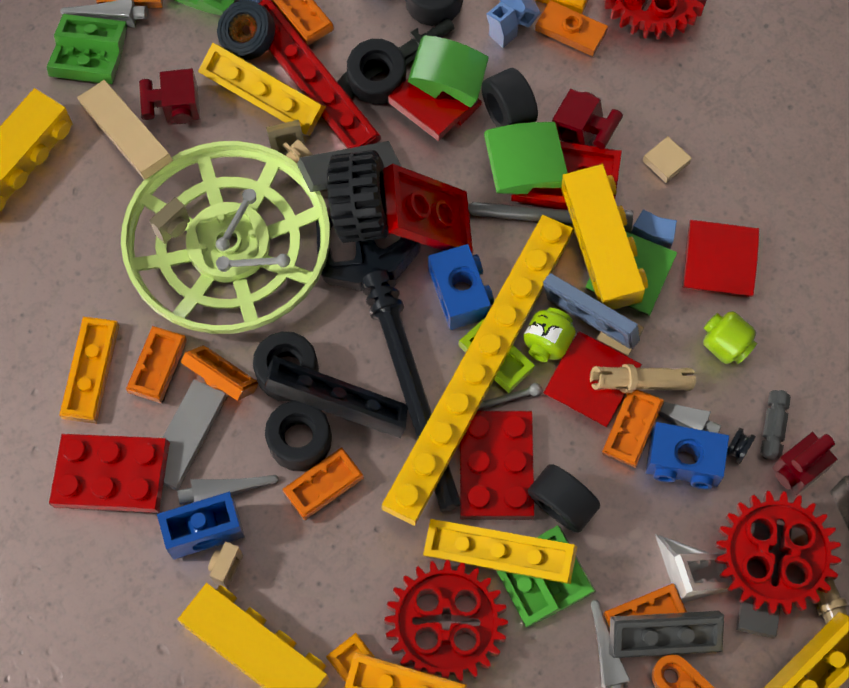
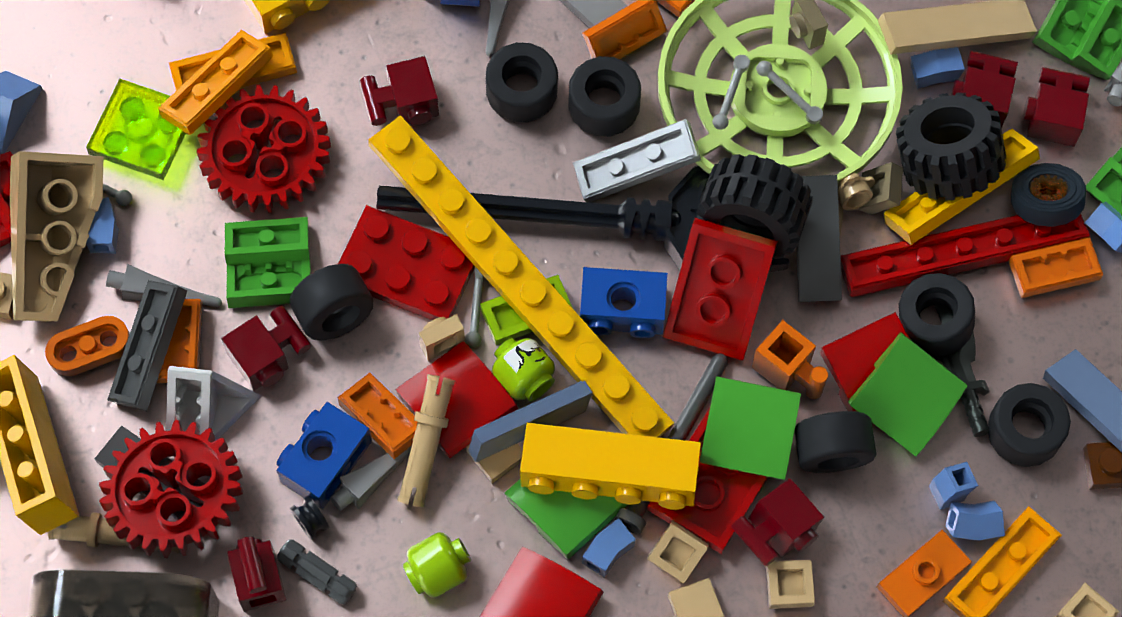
camera: 110 degrees right, 0 degrees up
black plate [264,356,408,438] -> none
orange plate [282,447,364,521] -> none
yellow plate [423,519,577,584] -> none
none -> dark red brick [221,306,312,391]
none -> dark red brick [359,56,439,126]
none -> tan plate [418,314,465,361]
none -> tile [573,119,701,203]
none -> tan plate [648,520,709,583]
none -> orange brick [752,320,828,399]
none -> tan plate [766,560,815,609]
none -> black tyre [896,93,1006,201]
none -> medium blue piece [910,47,965,89]
none -> dark red brick [1022,67,1090,147]

